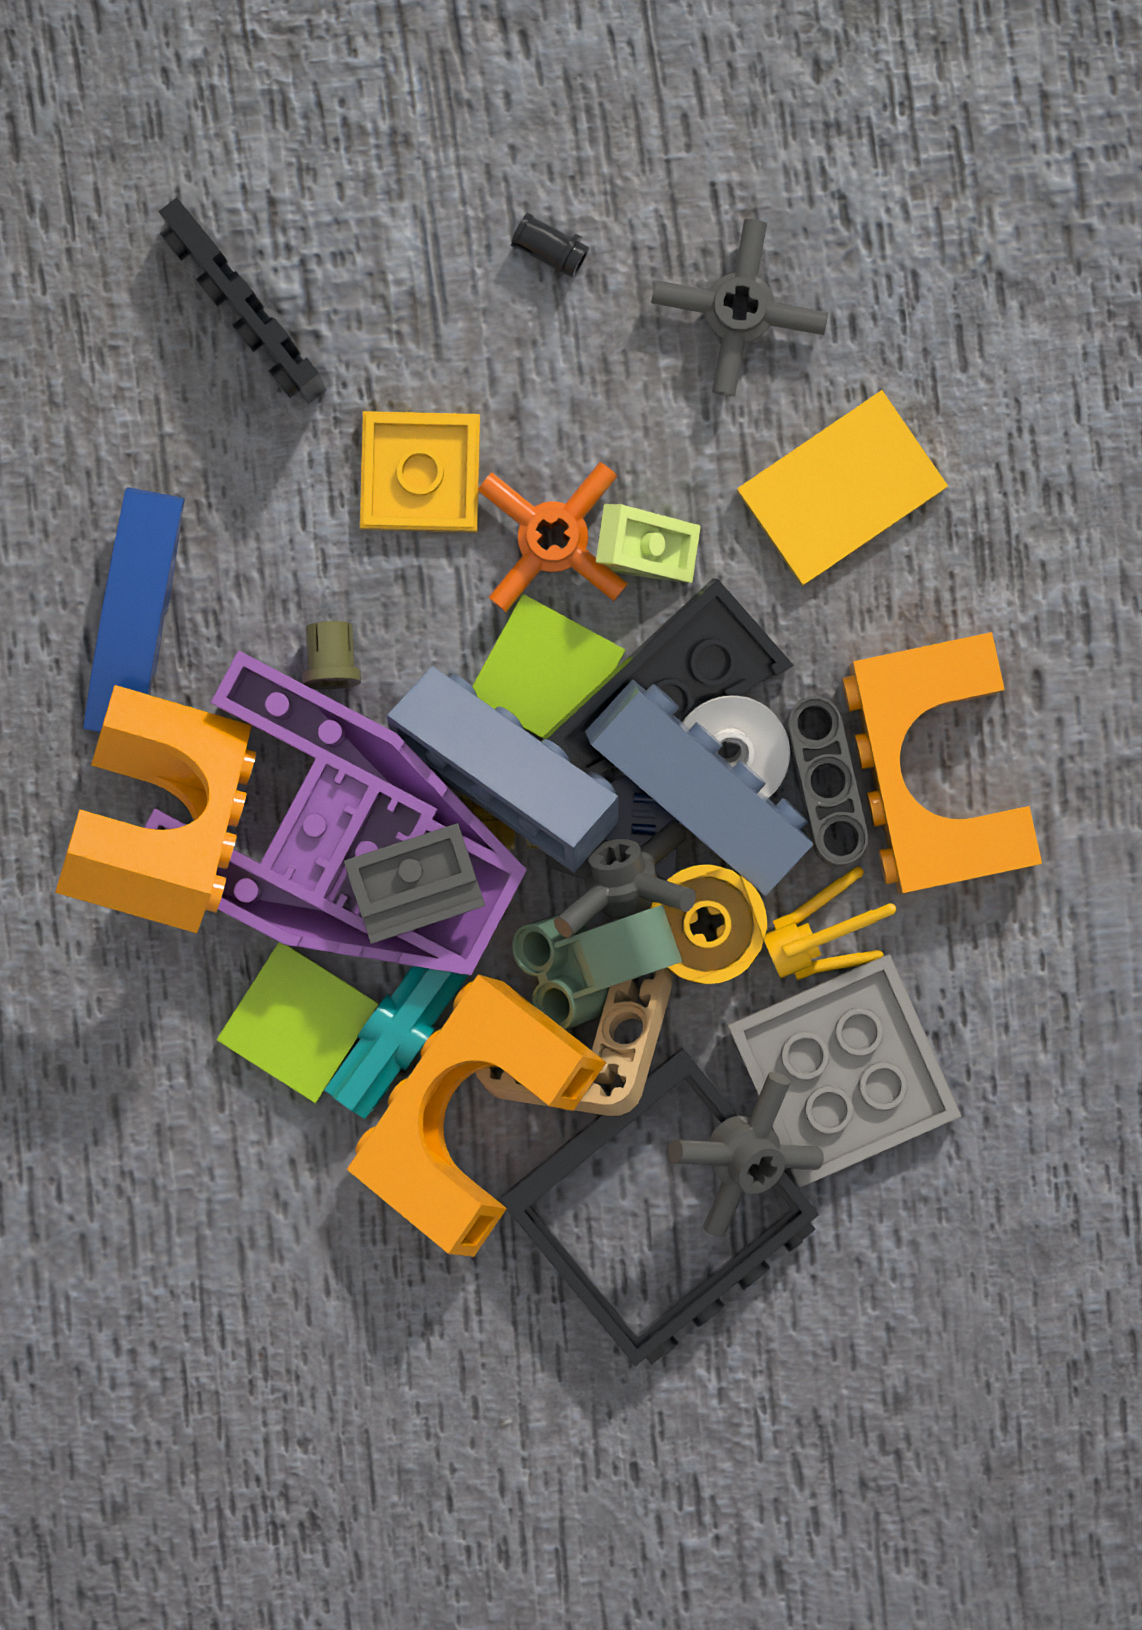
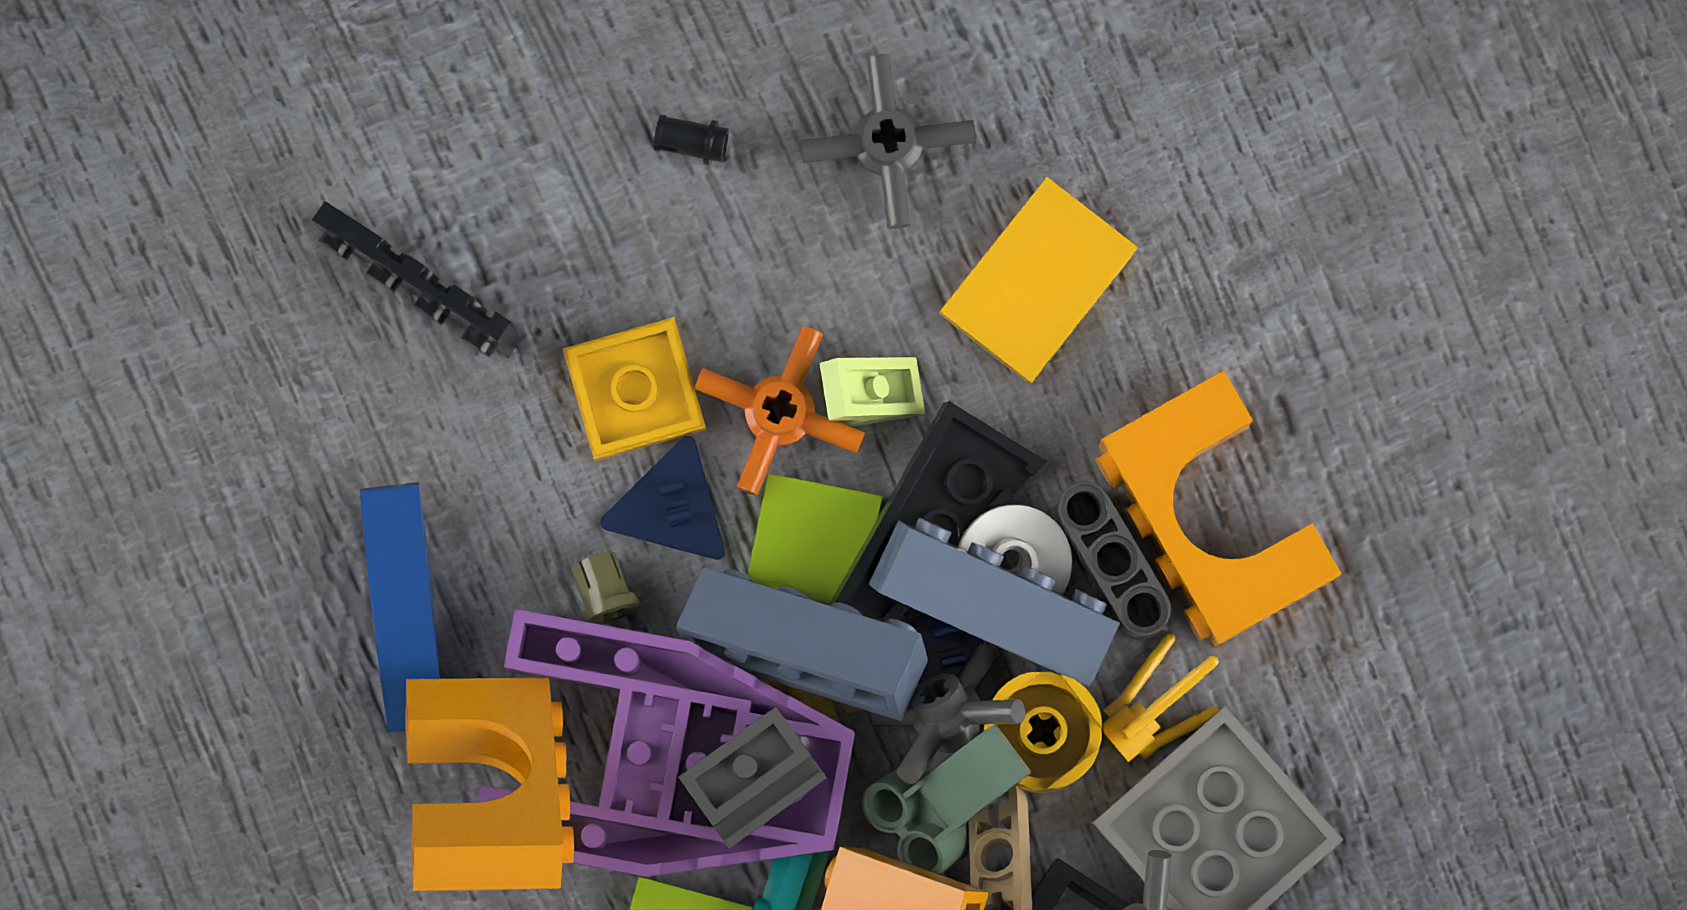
camera: 15 degrees left, 5 degrees down
none -> dark blue piece [600,436,725,560]

